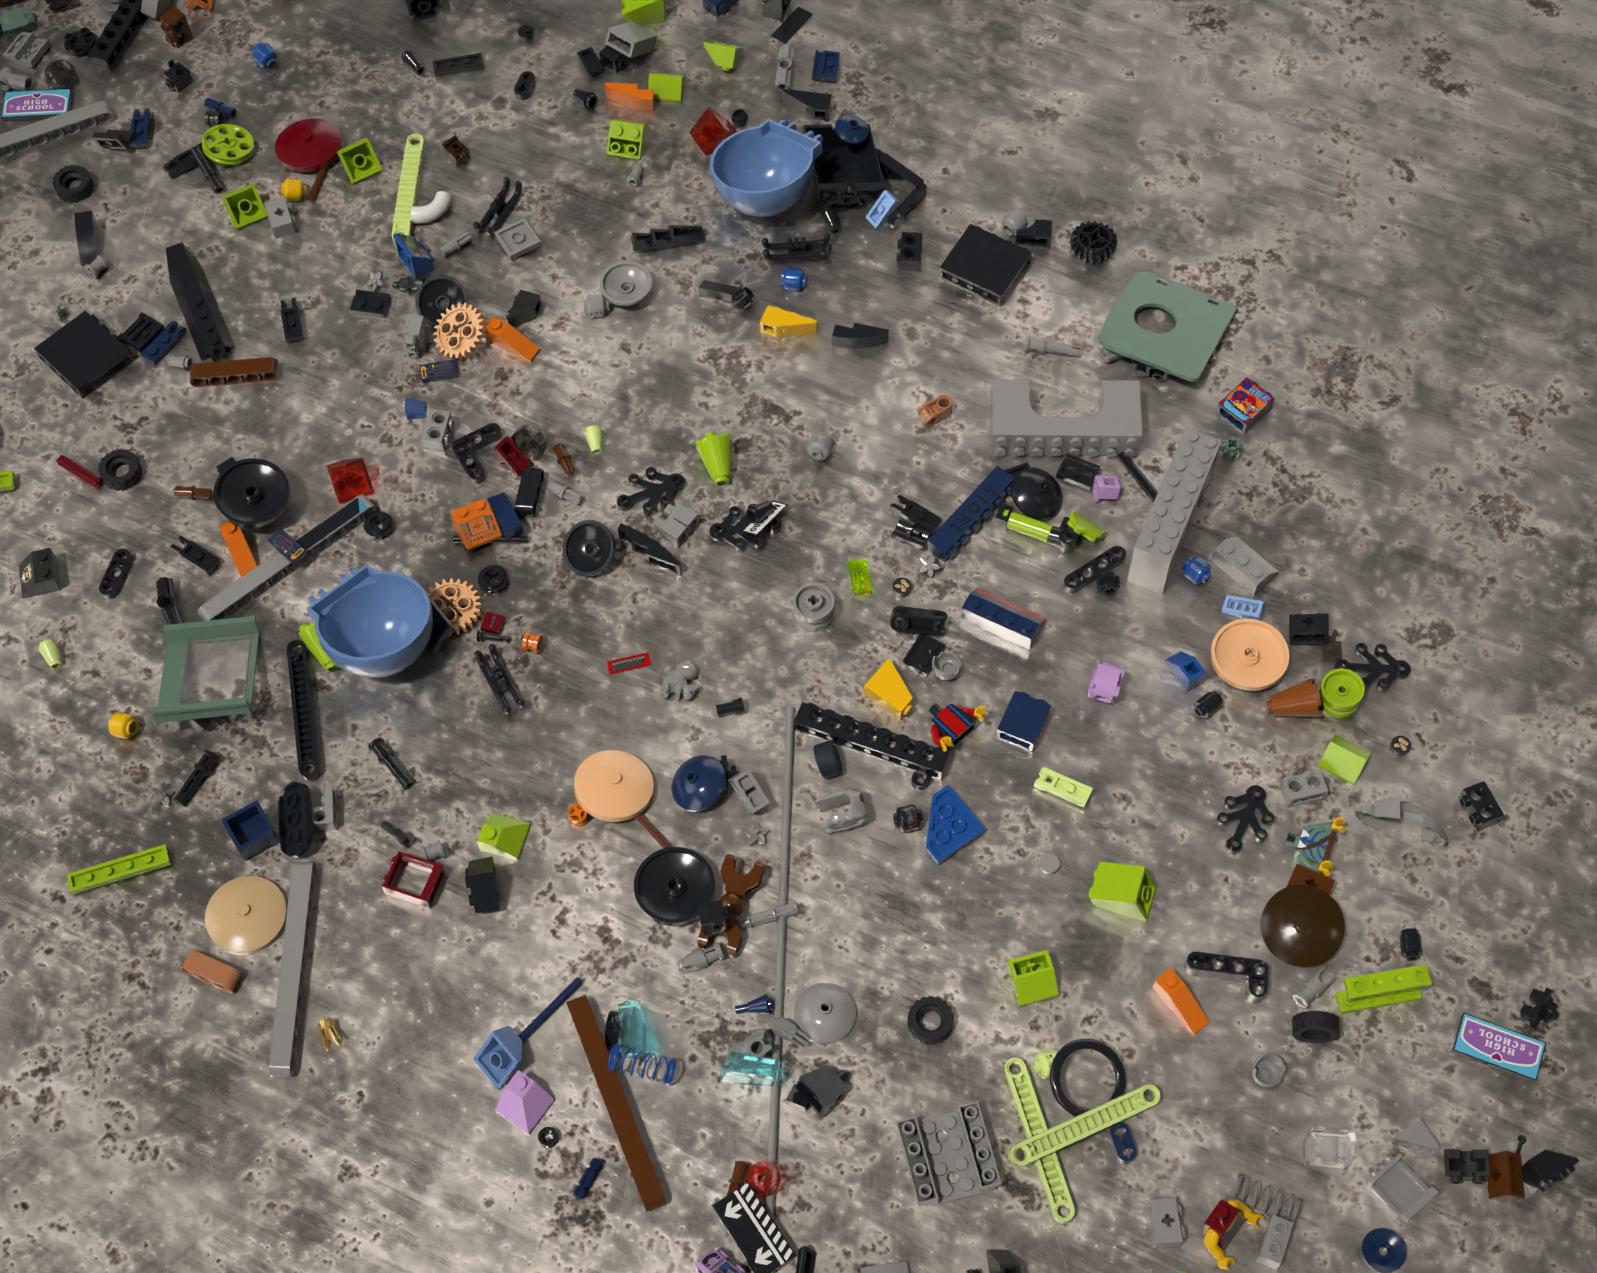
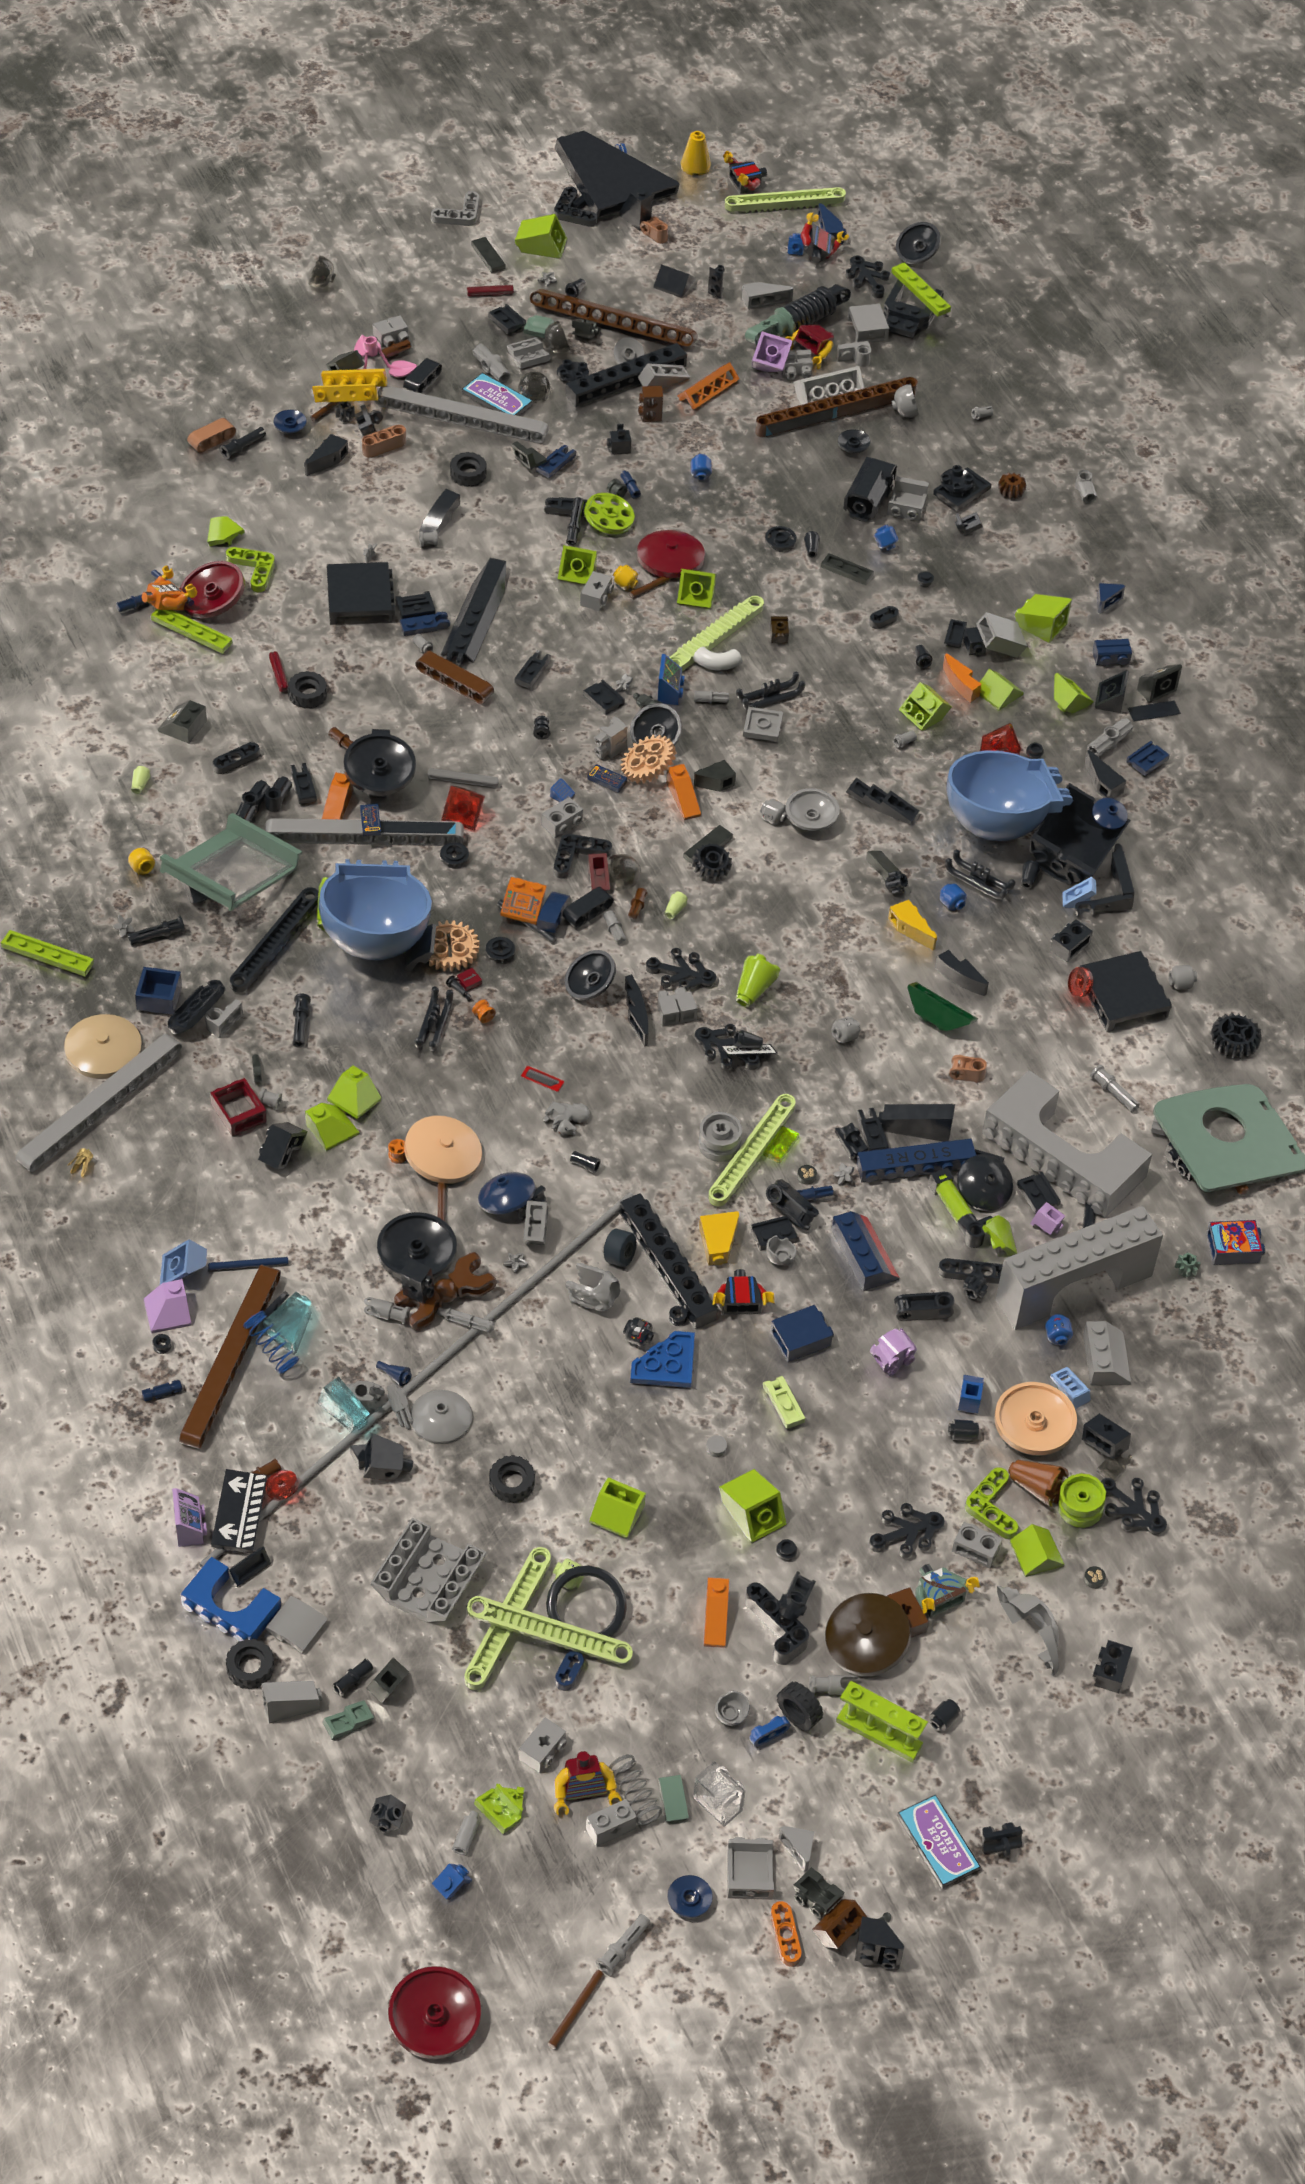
camera: 35 degrees right, 10 degrees down
nougat beam [180,950,243,993] -> none
black arch [1015,219,1052,248] -> none
none -> black piece [265,776,292,812]
none -> lime slope [327,1065,381,1119]
none -> light grey axle [428,768,499,788]
none -> black bush [533,716,551,739]
none -> clear smoke cylinder [542,321,571,354]
none -> sand green slope [658,1775,689,1822]
none -> pearl dark grey tile [683,825,733,864]
none -> black gear [692,843,732,881]
none -> yellowish green gear [708,1094,796,1206]
none -> blue plate [749,1716,791,1747]
none -> black wheel [765,526,797,552]
none -> orange beam [770,1901,802,1967]
none -> black plate [776,1539,797,1560]
none -> black piece [778,1571,816,1620]
none -> dark blue axle [796,1185,834,1201]
none -> blue head [874,524,899,551]
none -> black slope [878,1104,955,1142]
none -> black piece [894,1291,954,1321]
none -> dark green wedge [907,982,978,1031]
none -> lime beam [965,1467,1018,1539]
none -> clear red piece [1068,967,1093,997]
none -> black slope [1095,670,1129,713]

